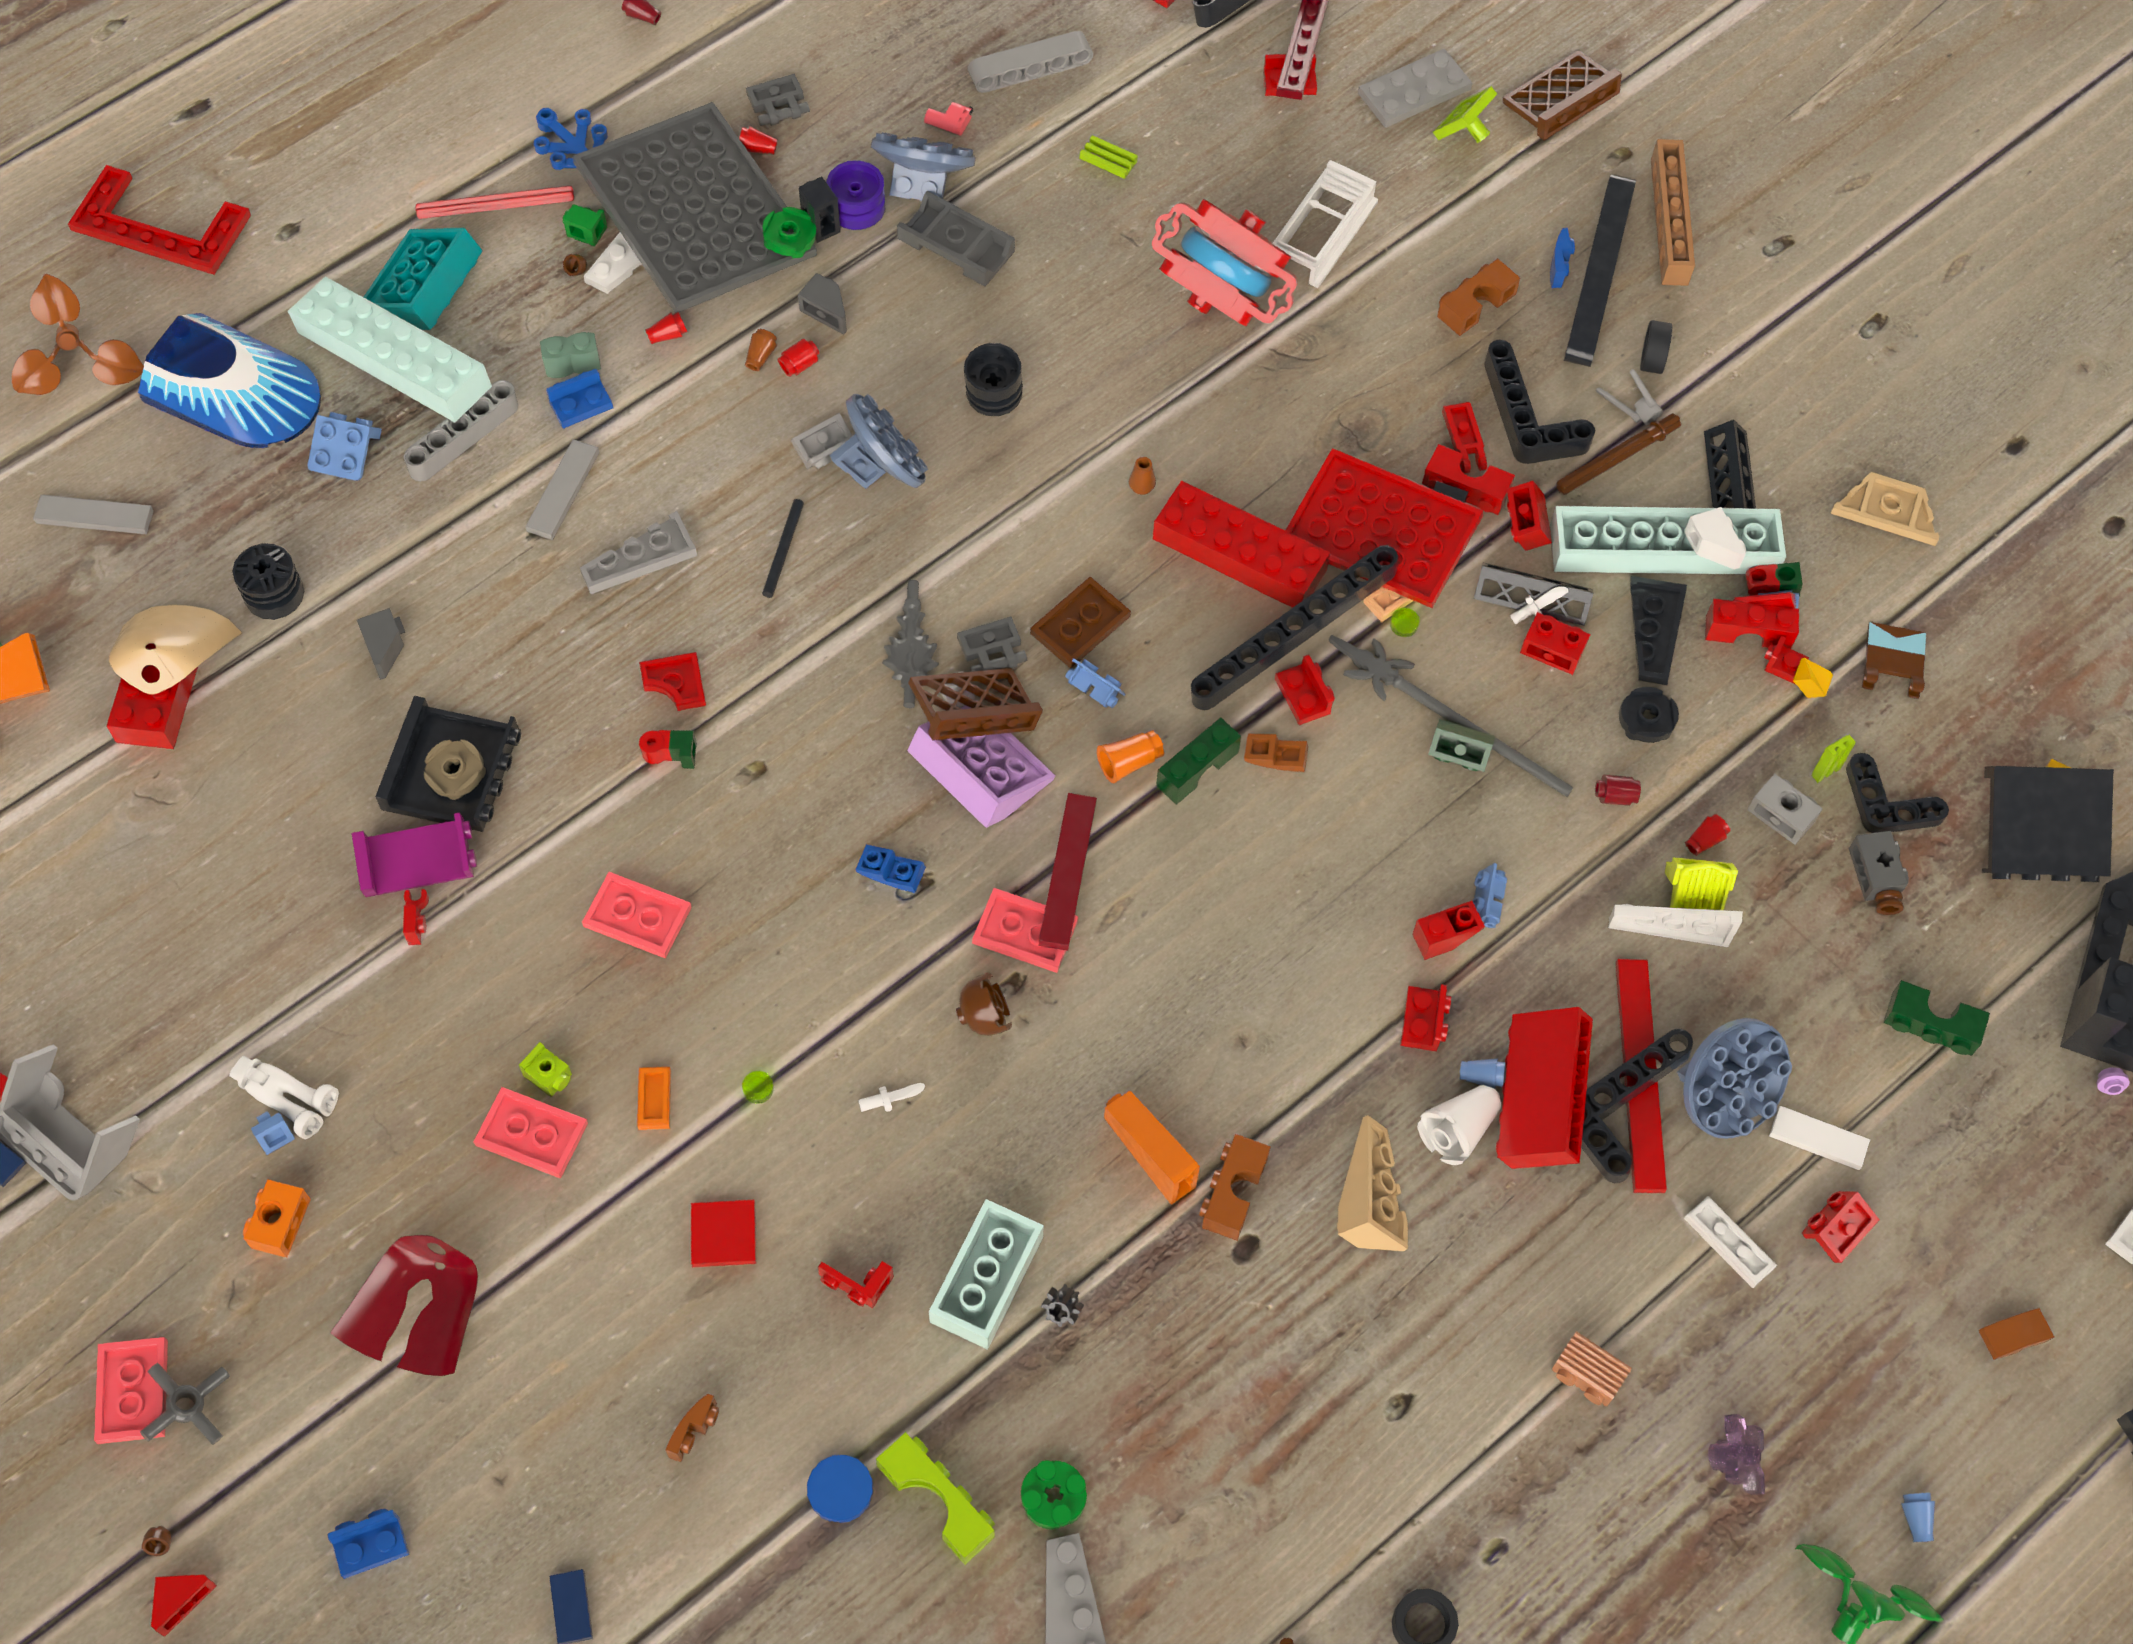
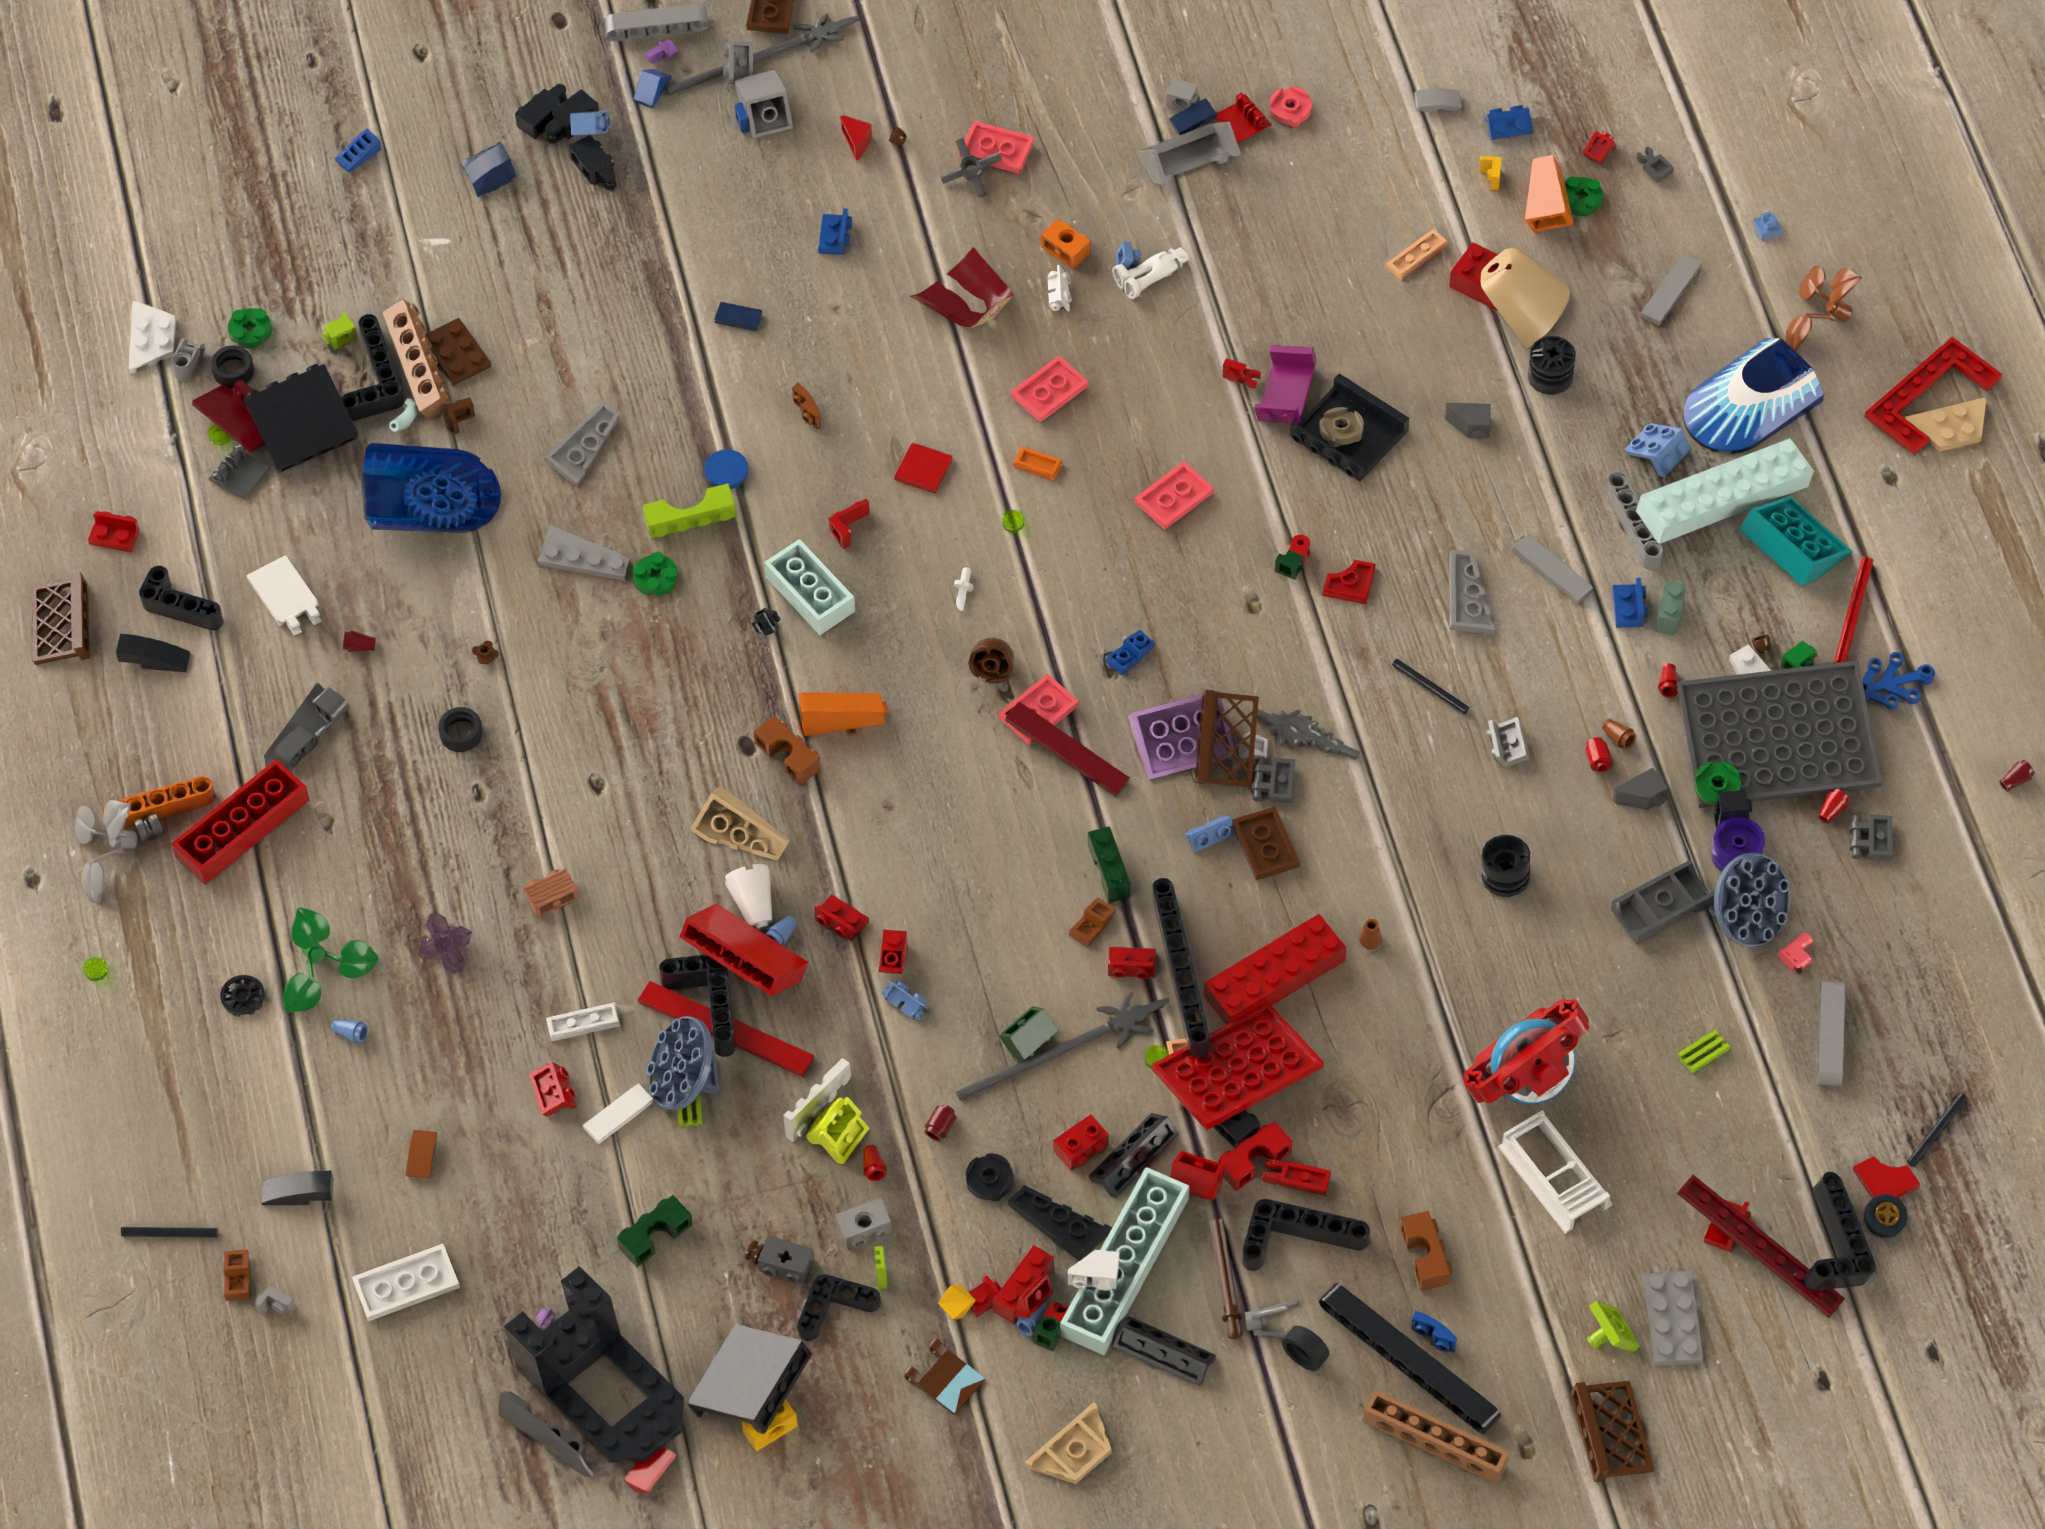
camera: 120 degrees right, 5 degrees down
lime brick [519,1042,572,1097] -> none
sand blue bracket [830,394,928,489] -> none
orange plant [1097,730,1164,784] -> none
white piece [1510,587,1568,624] -> none
none -> white hinge [1047,265,1072,312]
none -> light nougat tile [1386,229,1448,281]
none -> tan wing [1905,397,1986,452]

